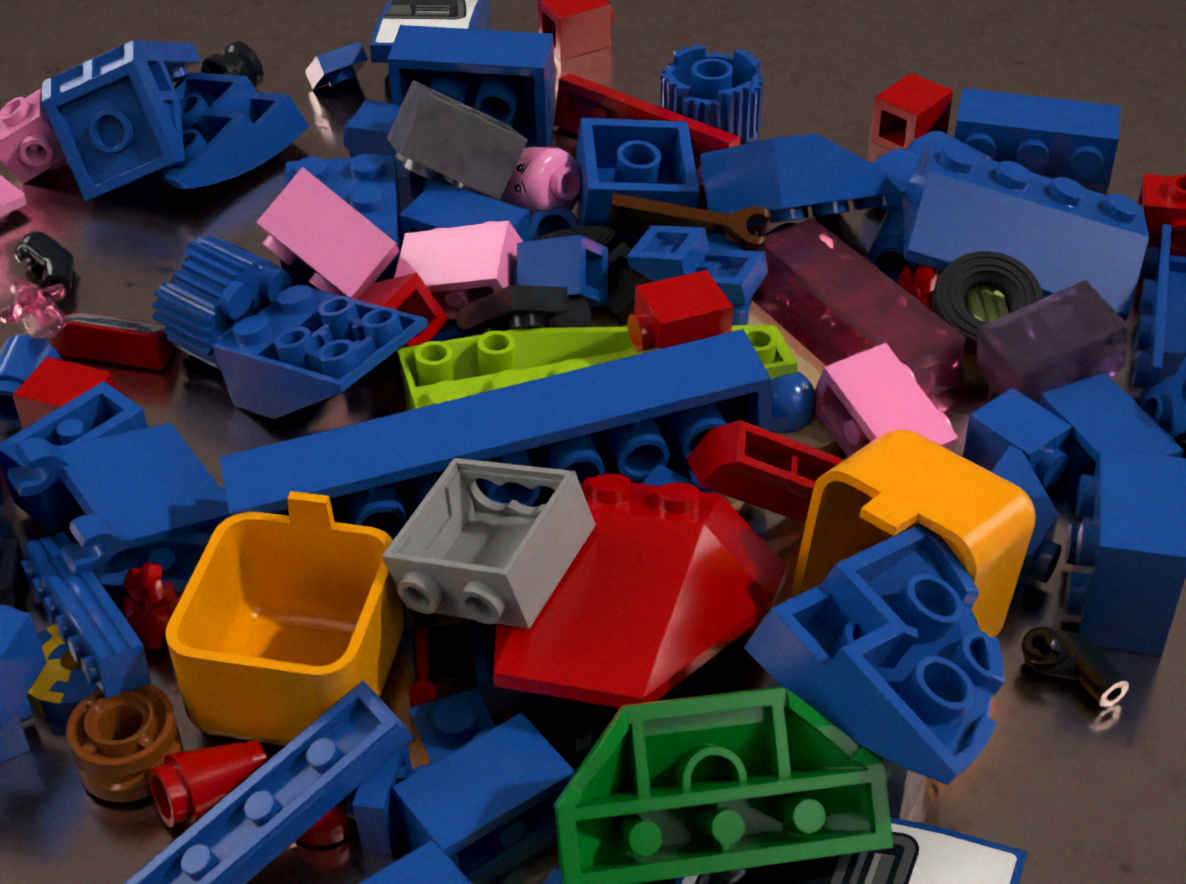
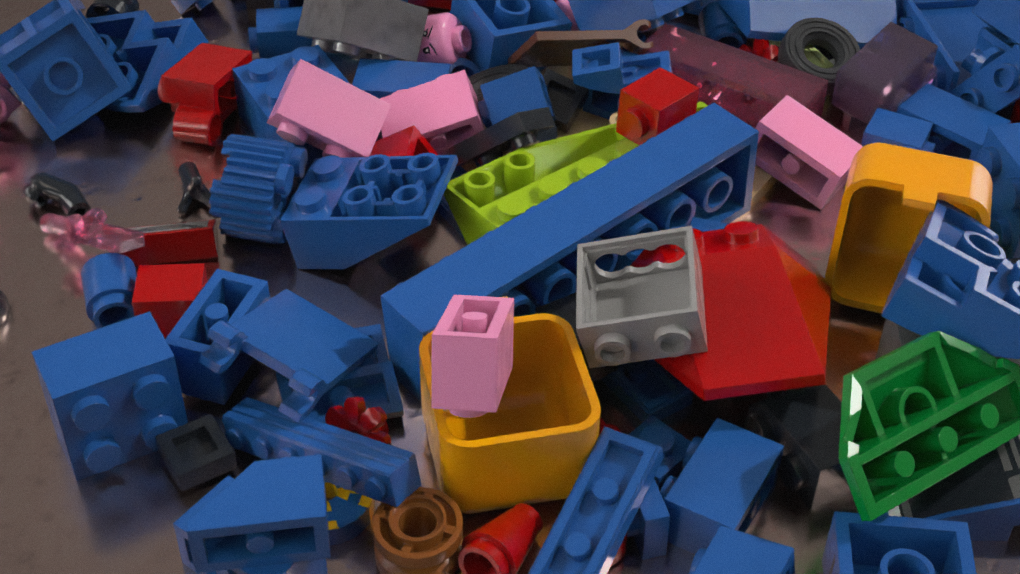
camera: 25 degrees left, 0 degrees up
red piece [686,420,844,523] -> none
none -> red hinge [158,43,252,147]
none -> bright pink brick [431,295,514,418]

